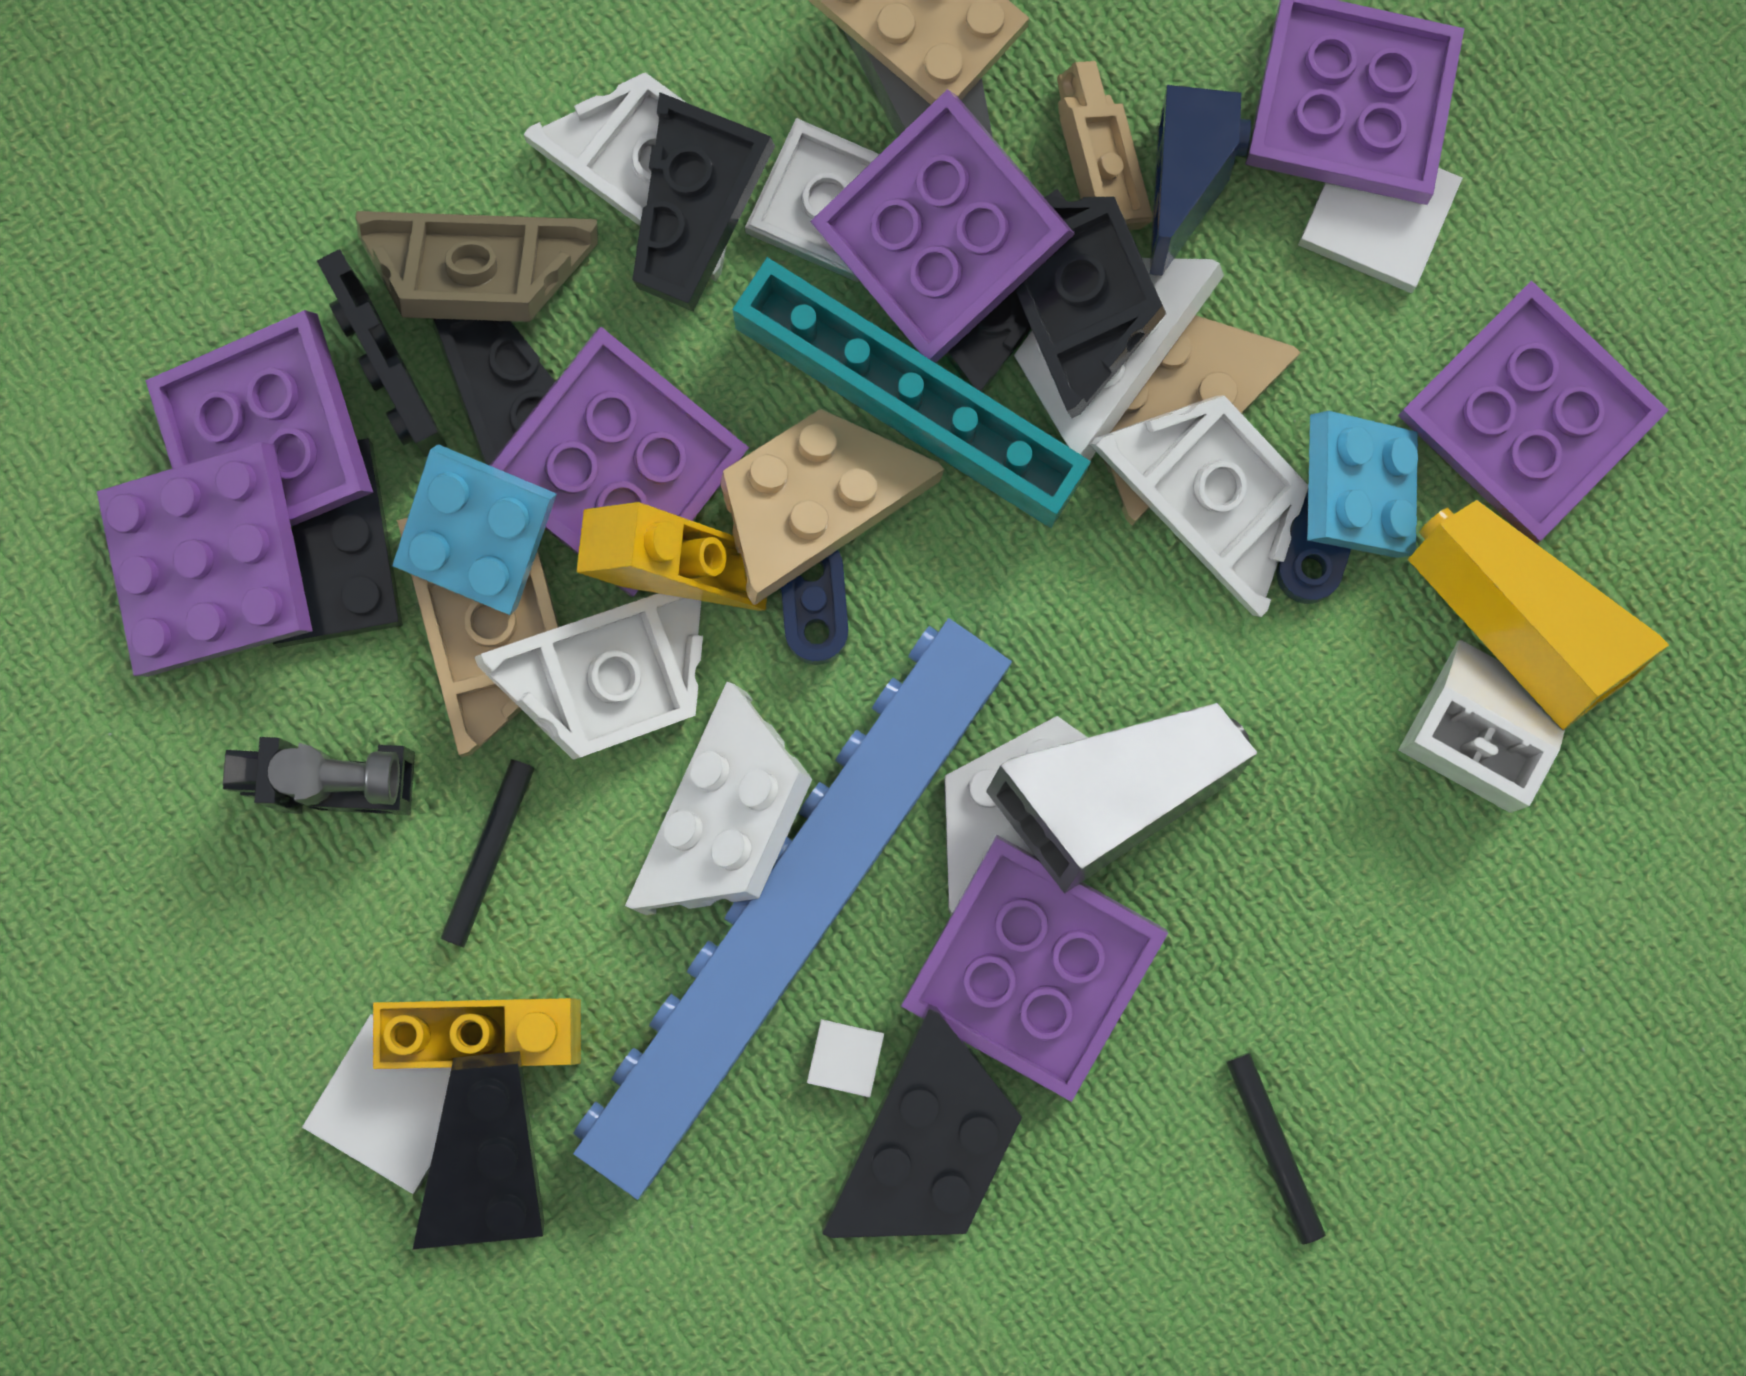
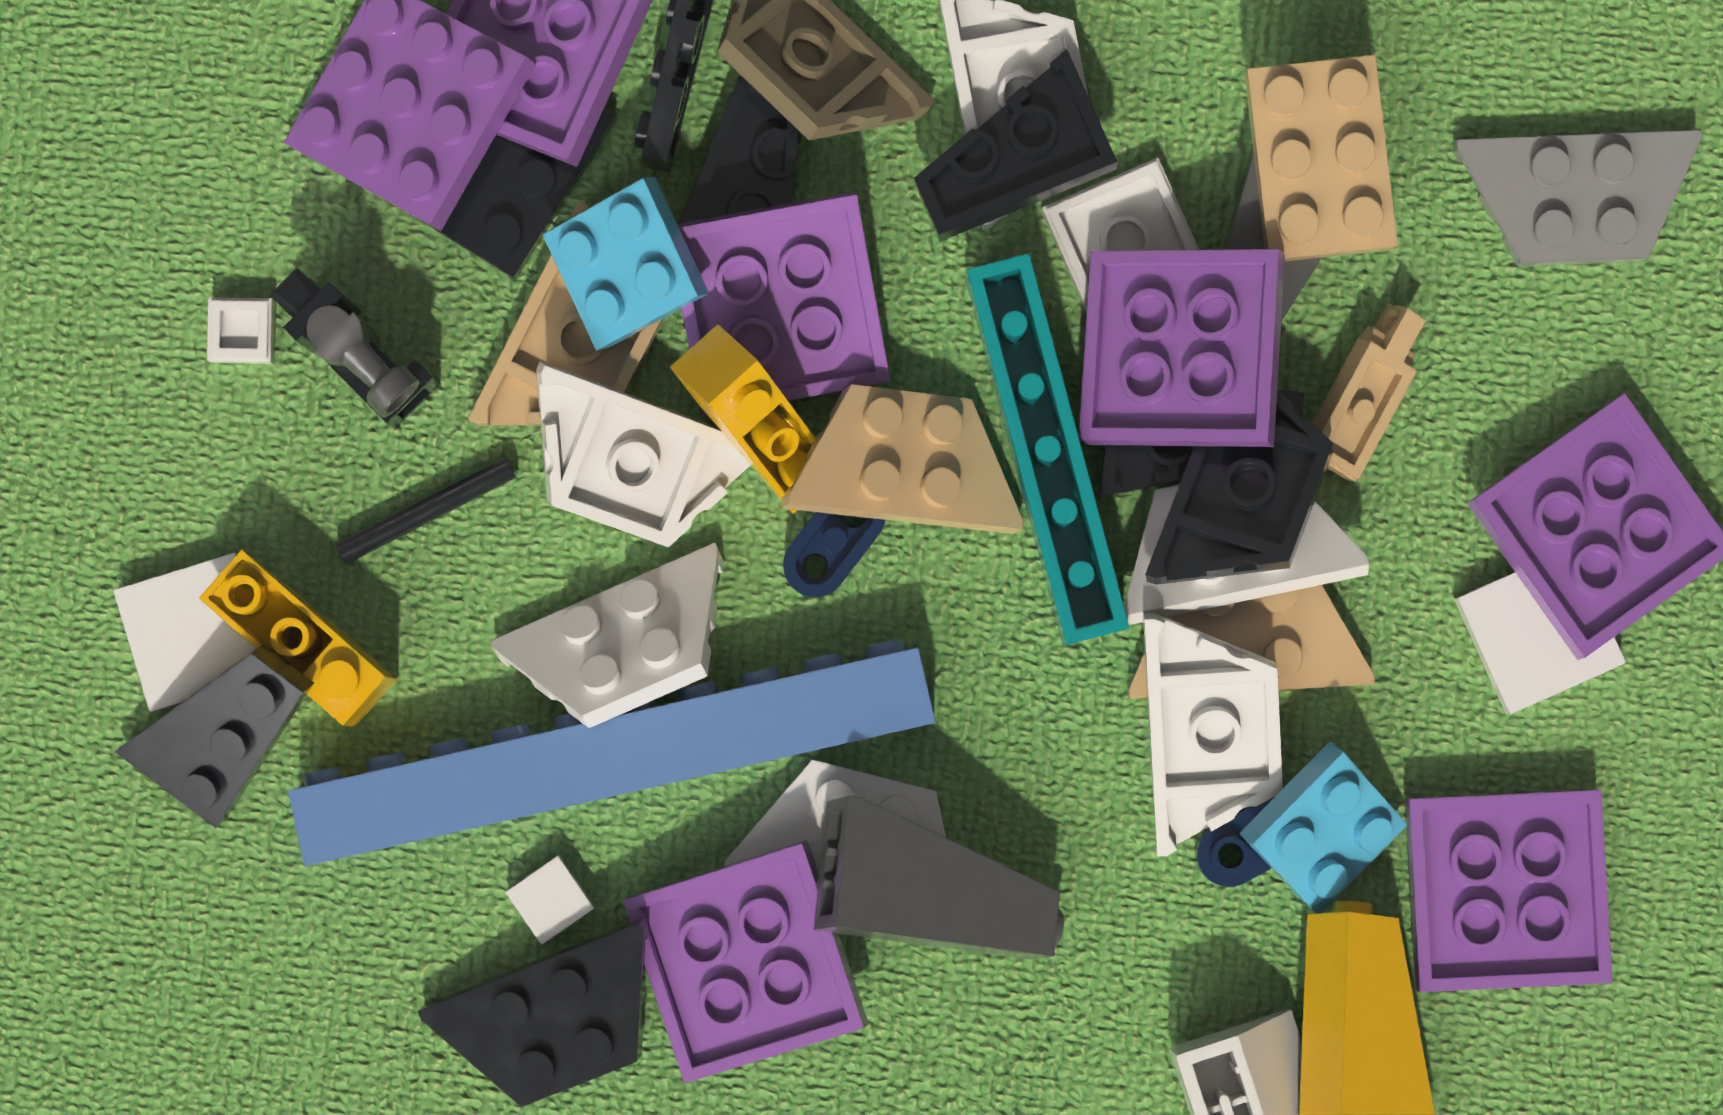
camera: 45 degrees right, 5 degrees up
dark blue slope [1149,85,1251,276] -> none
none -> white tile [207,298,275,364]

